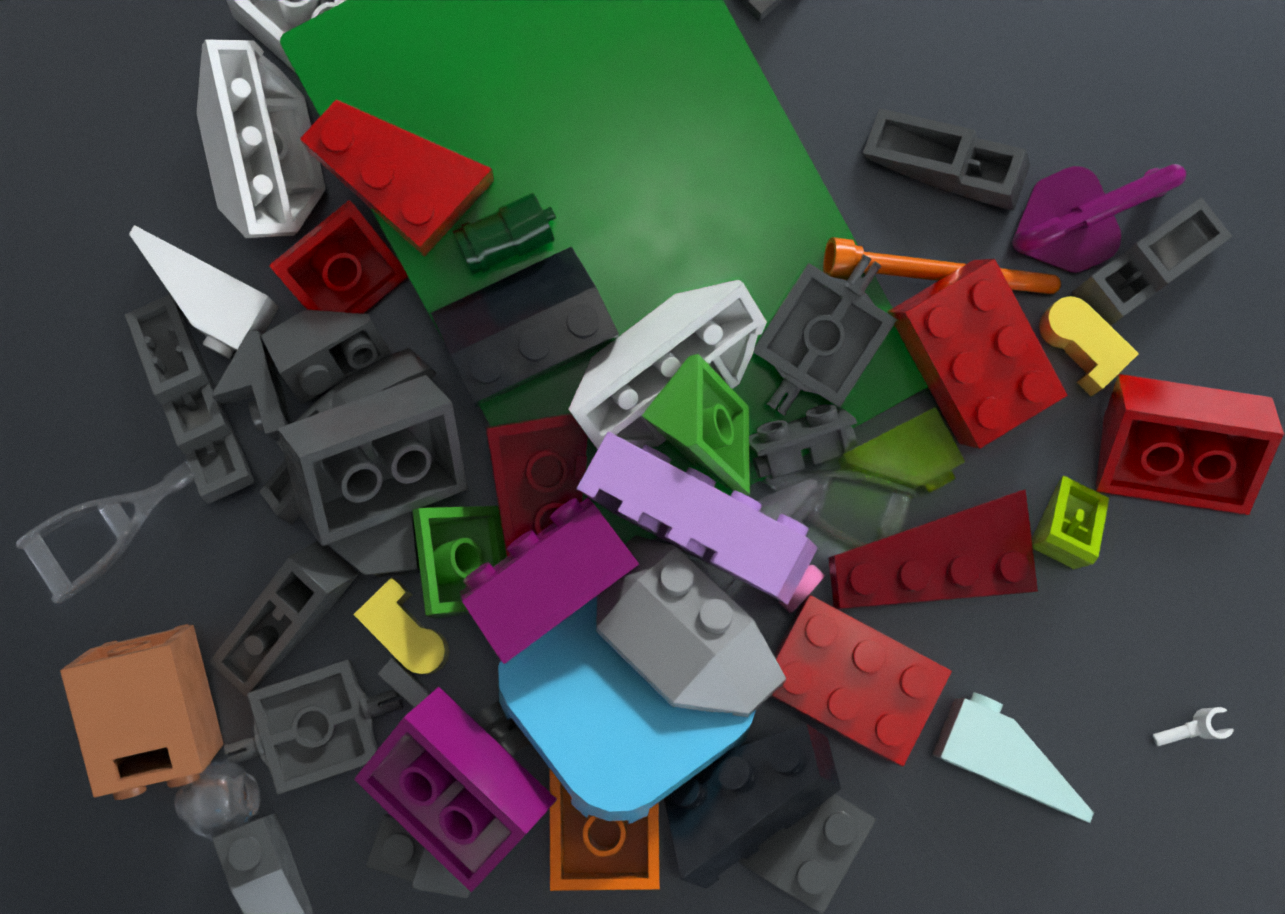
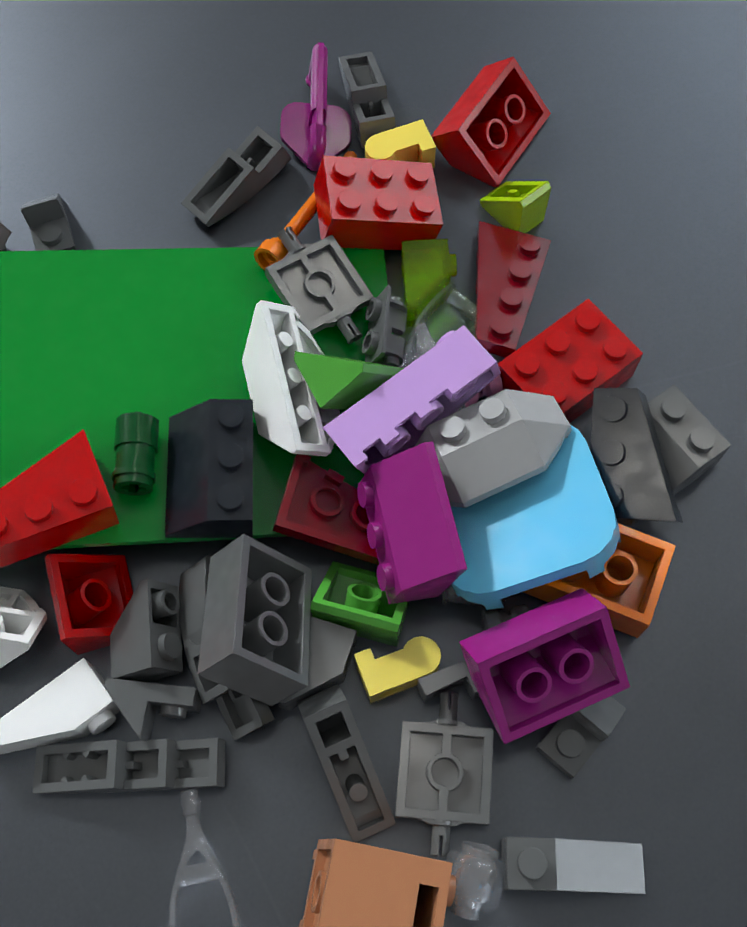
camera: 65 degrees left, 15 degrees down
light aqua slope [932,692,1094,823] -> none
white hand [1153,707,1234,747] -> none

